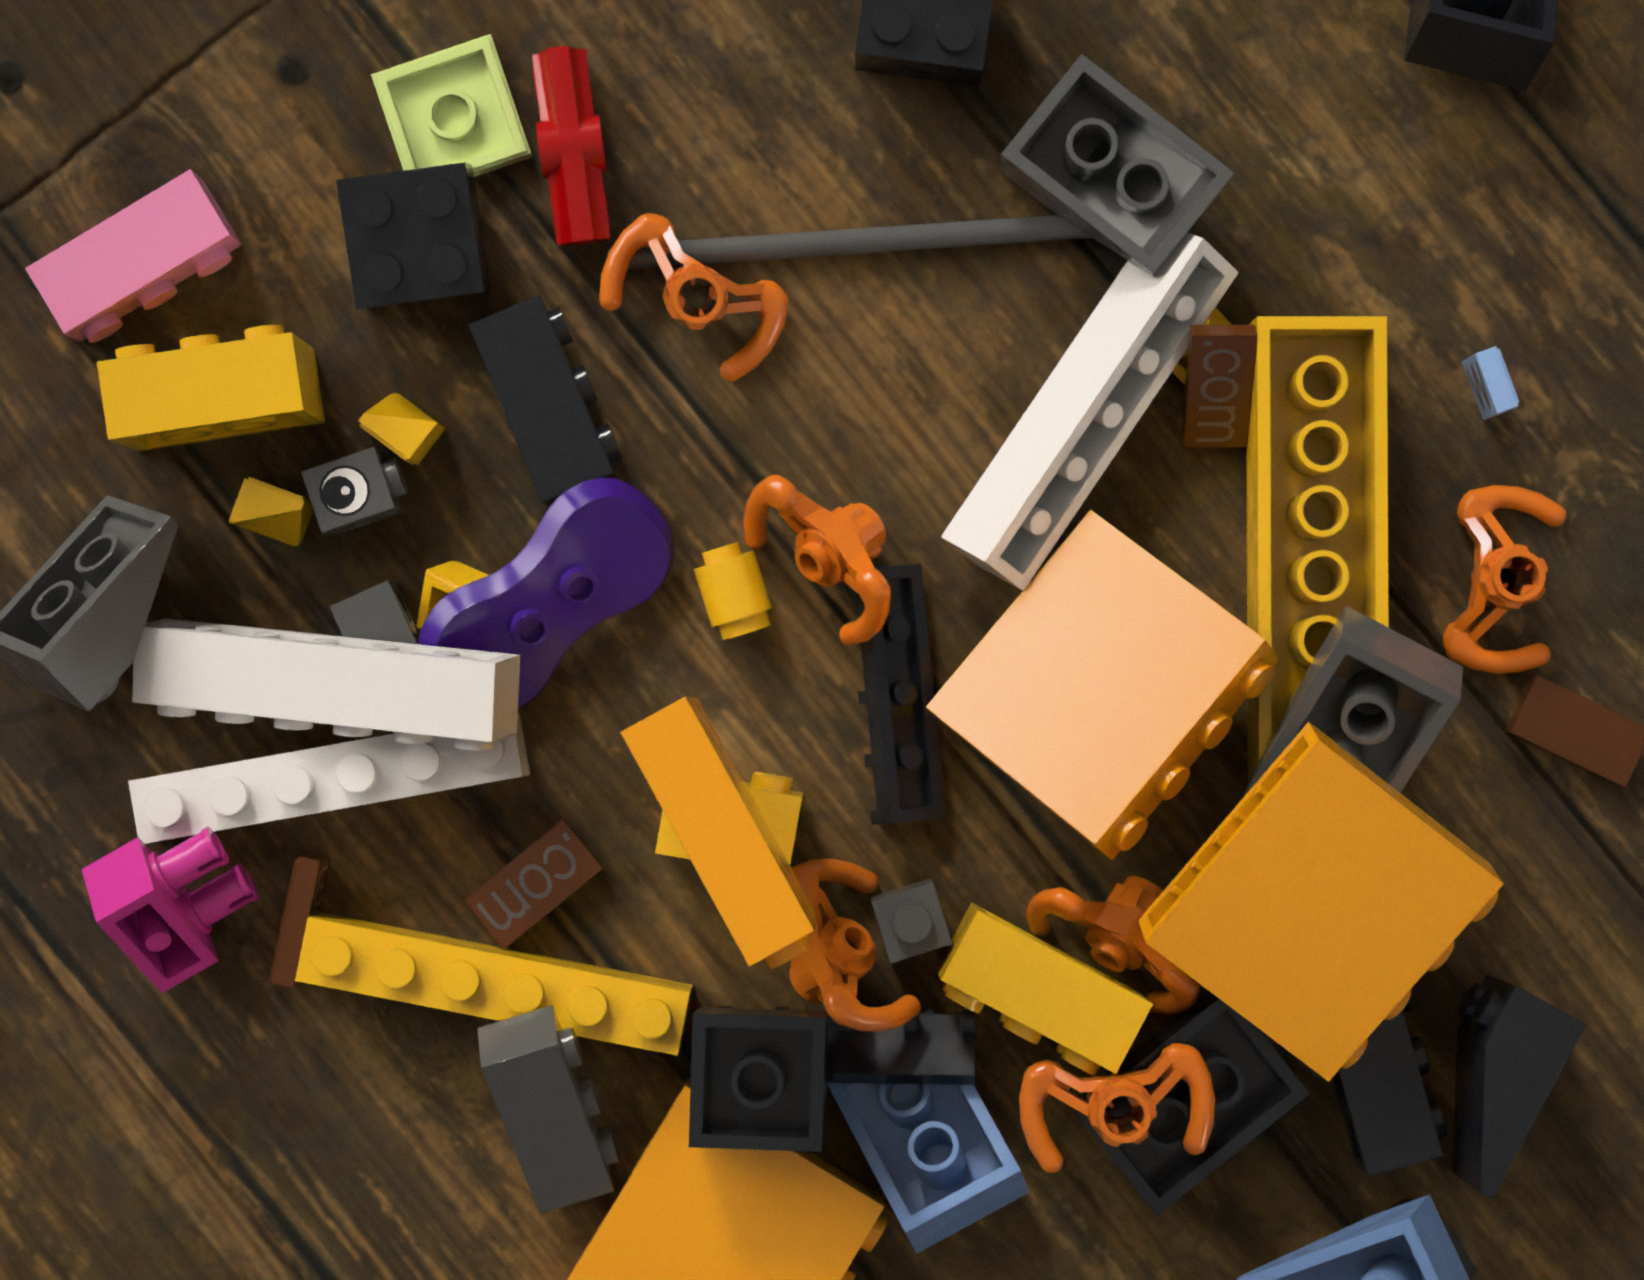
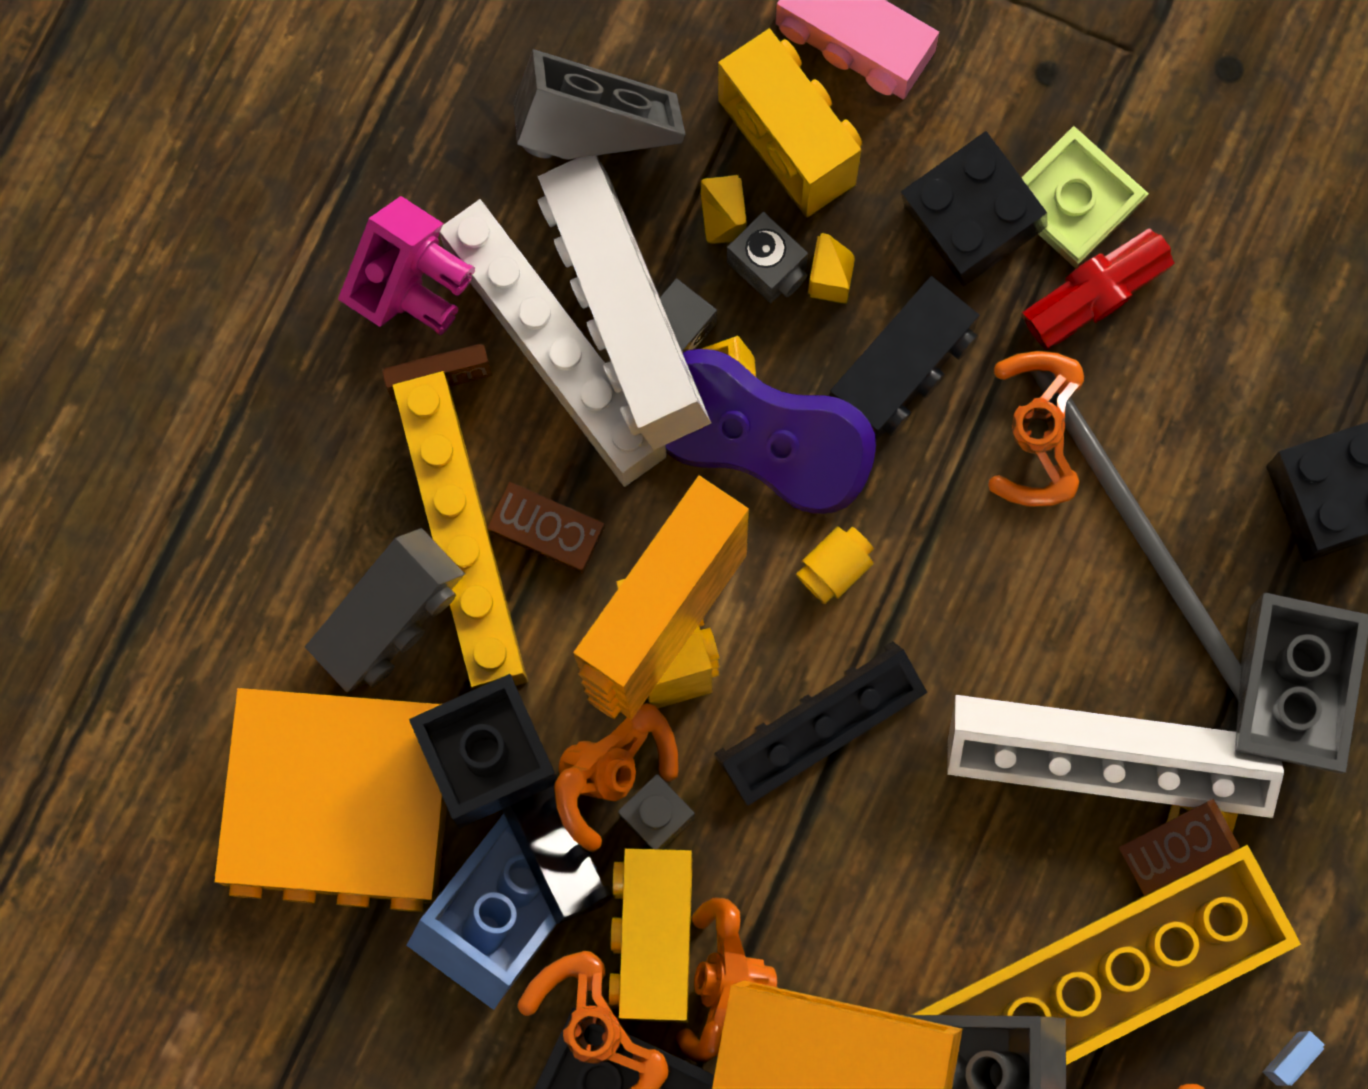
camera: 65 degrees right, 10 degrees down
orange piece [743,474,891,646] -> none
light orange brick [926,509,1279,860] -> none

